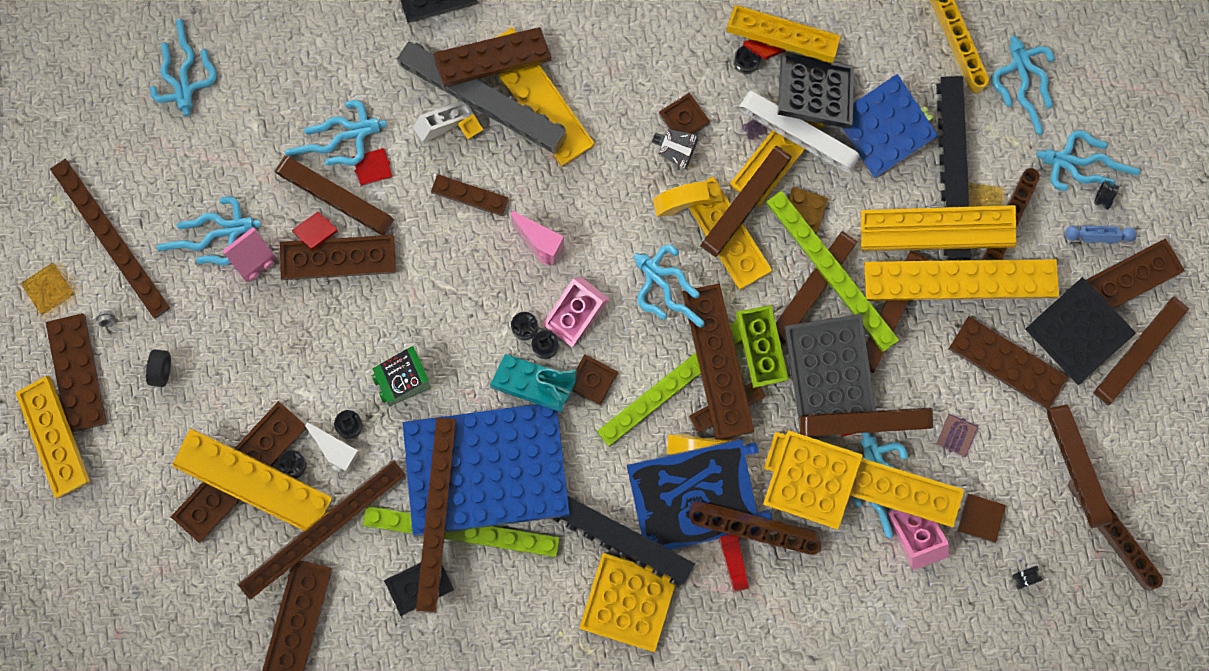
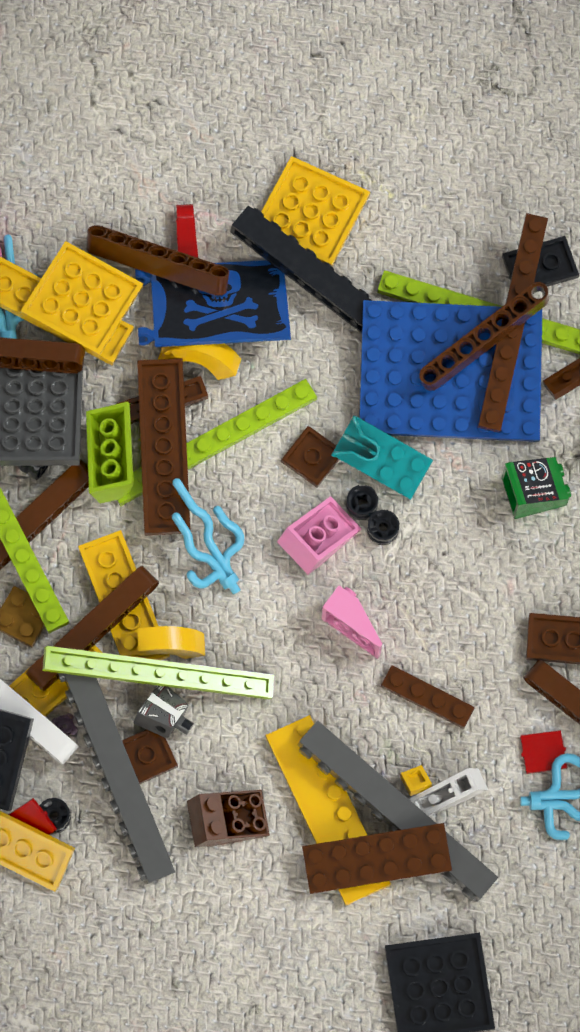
camera: 170 degrees left, 5 degrees down
none -> plate [42,646,274,700]
none -> dark grey brick [57,673,175,884]
none -> reddish brown slope [187,790,270,847]
none -> reddish brown beam [420,282,549,391]

